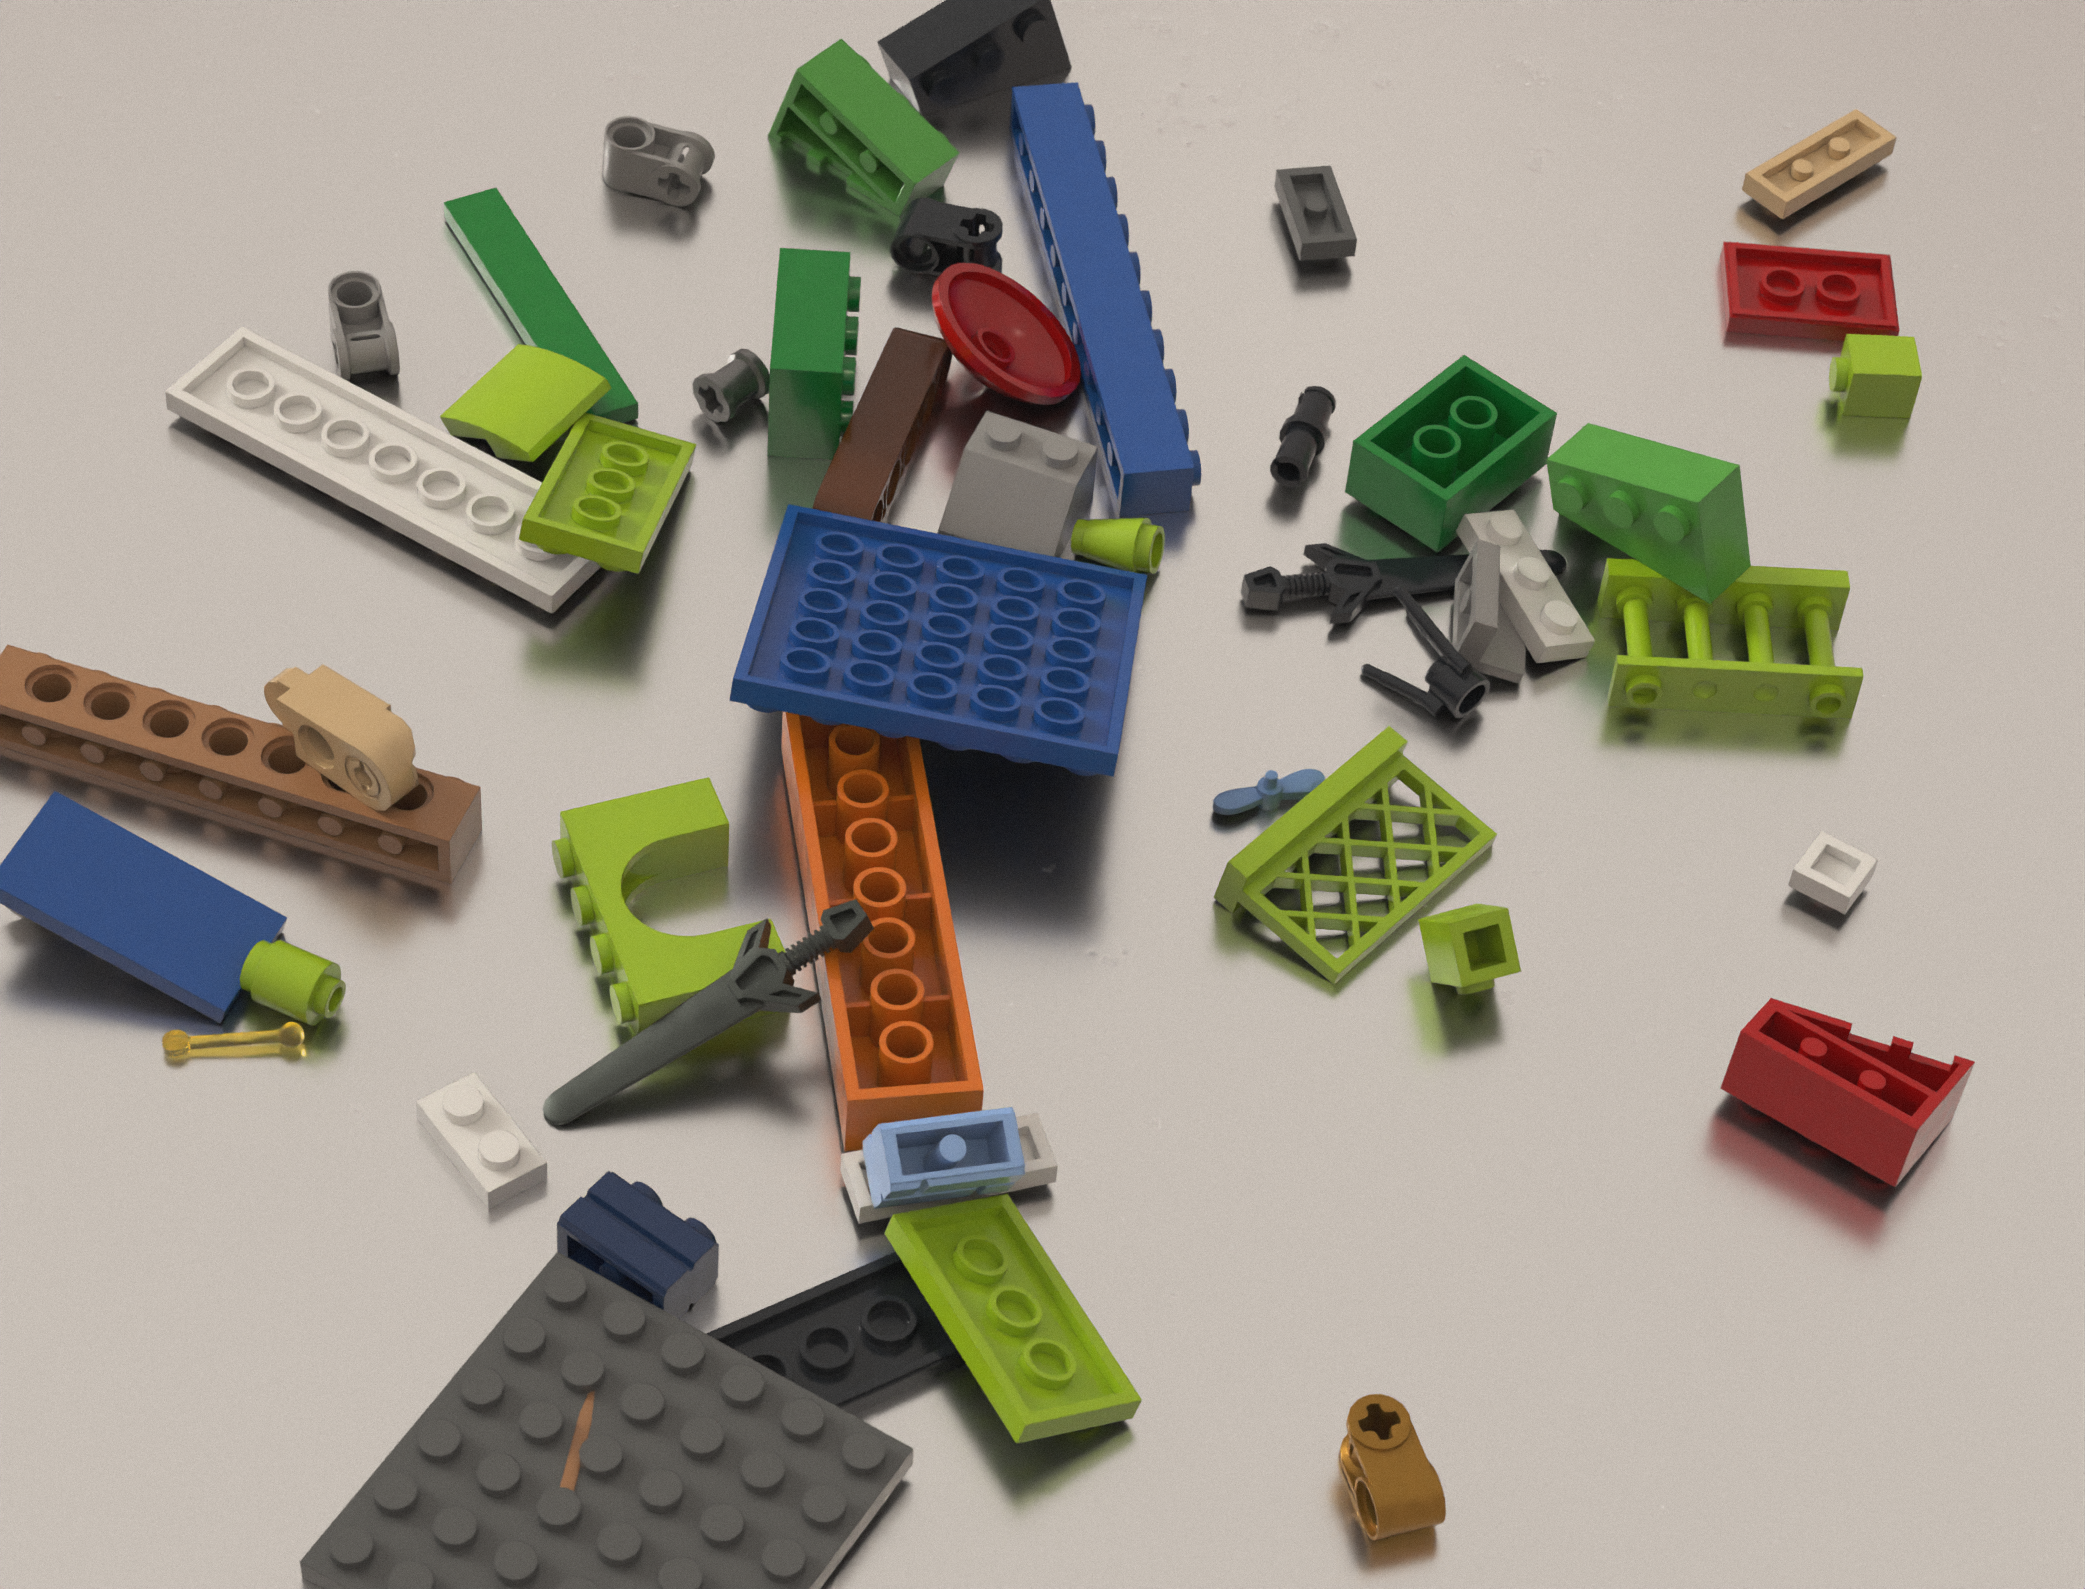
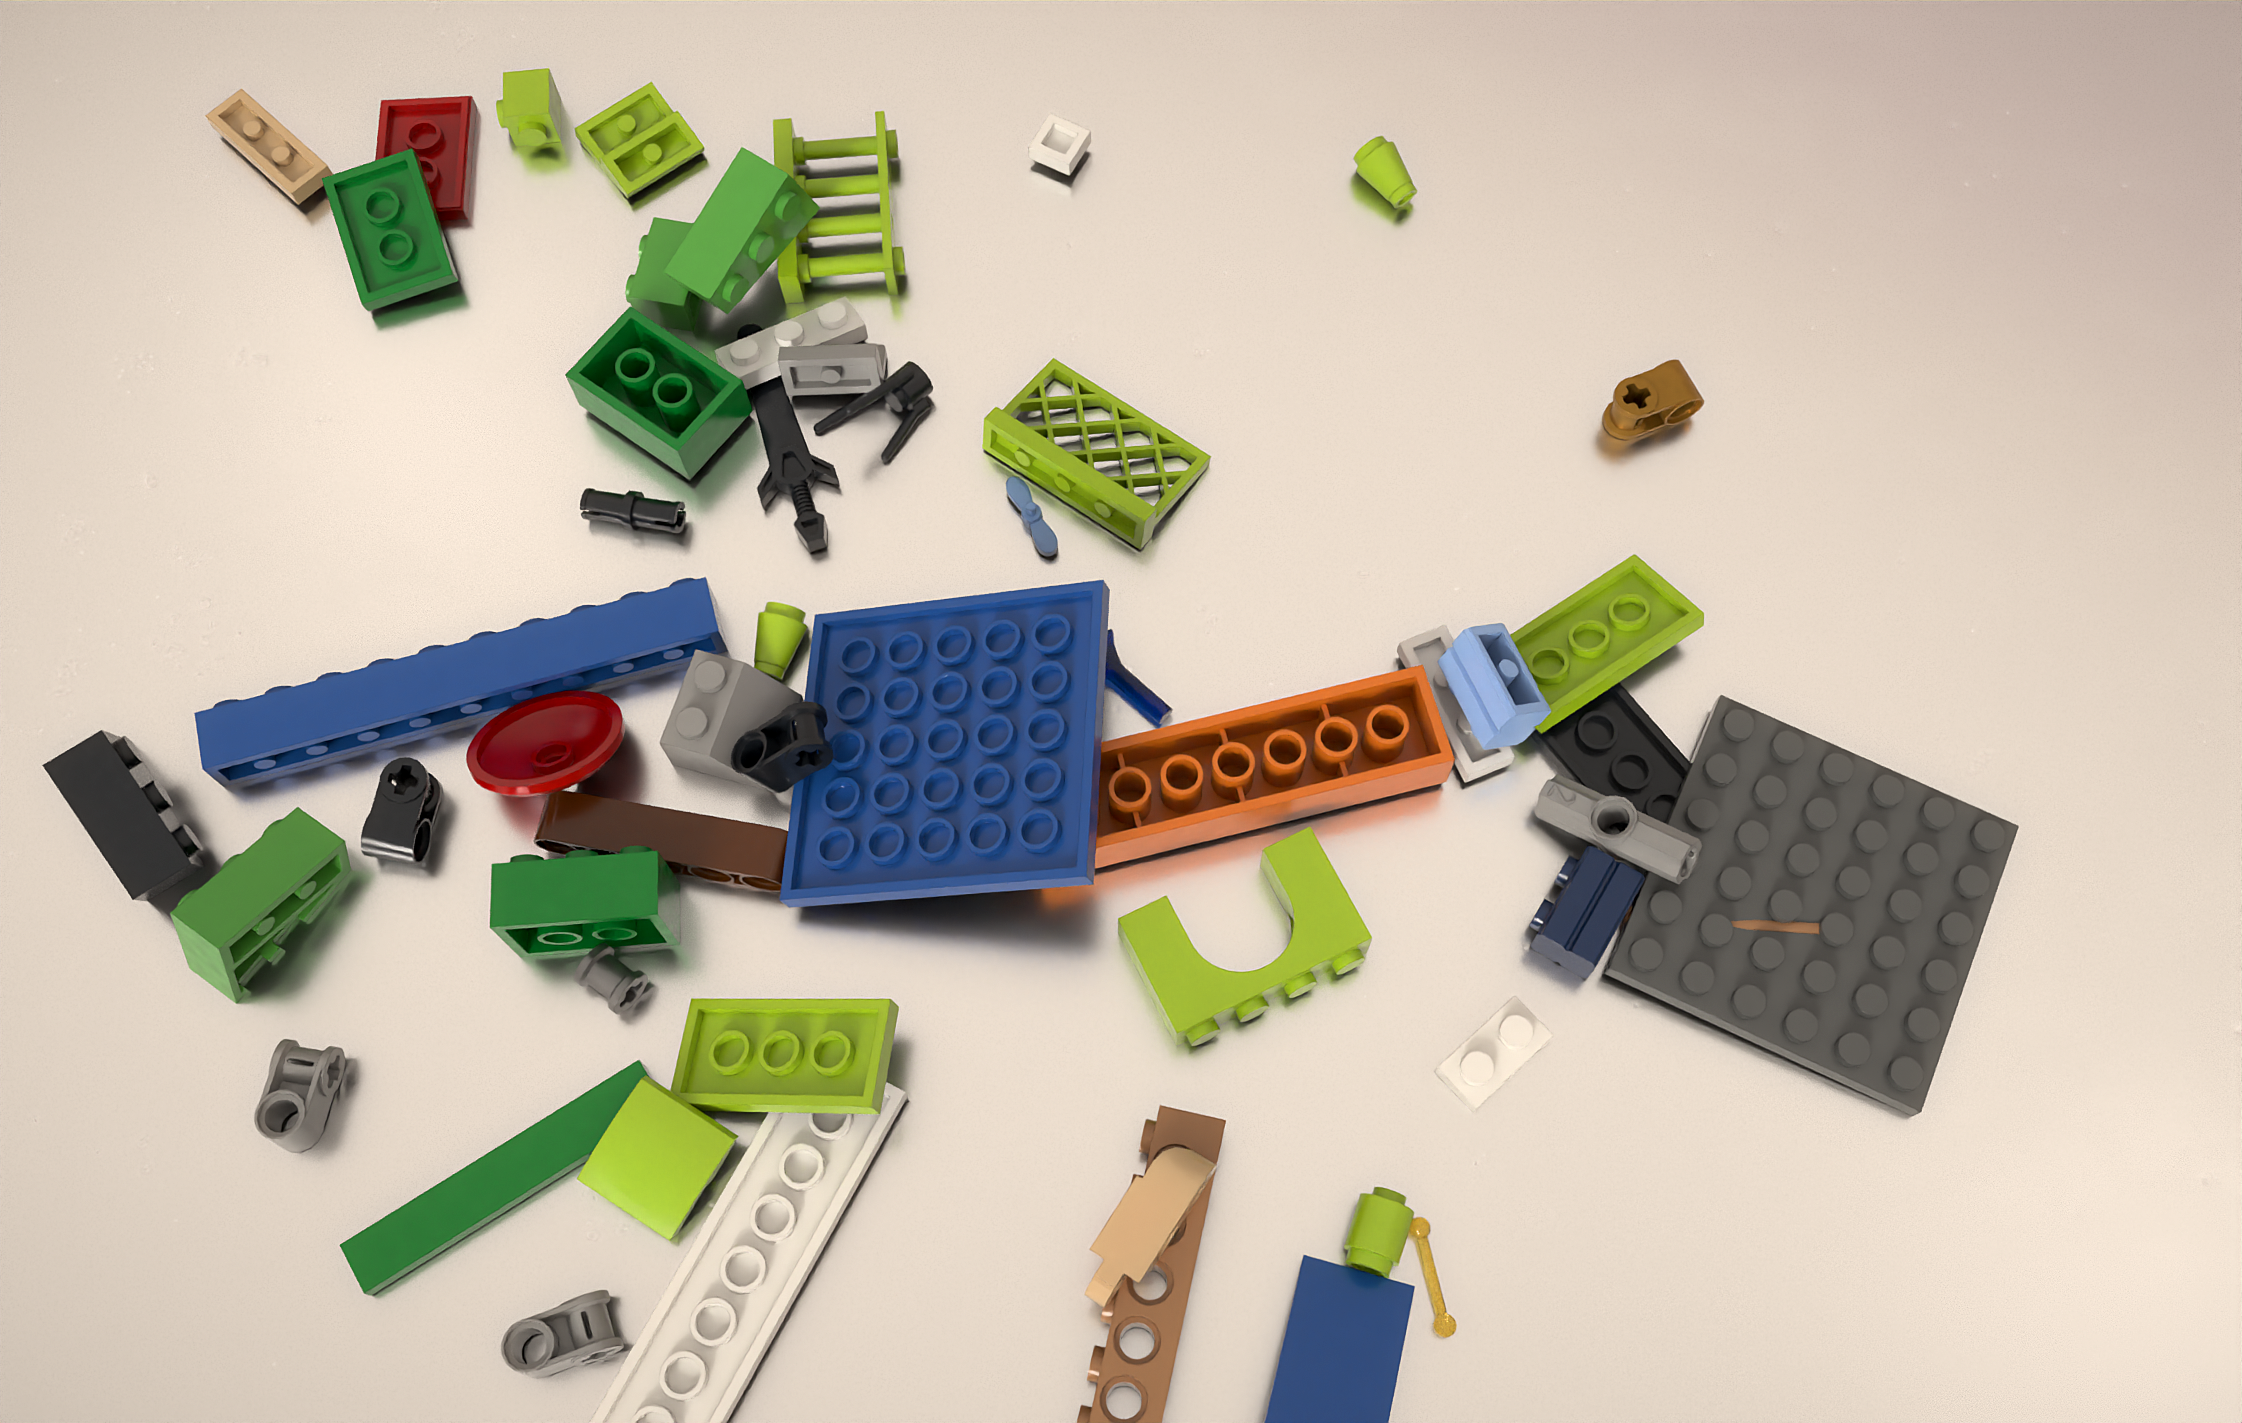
camera: 90 degrees left, 20 degrees up
pearl dark grey sword [543,899,874,1125] -> none
dark grey plate [1274,165,1357,261] -> none
lime brick [1418,903,1521,994] -> none
red wedge [1720,998,1975,1187] -> none
none -> green plate [322,149,459,311]
none -> lime slope [574,82,705,198]
none -> black piece [731,701,834,794]
none -> clear blue piece [1105,629,1173,724]
none -> lime cone [1353,136,1418,208]
none -> light grey piece [1534,774,1702,885]

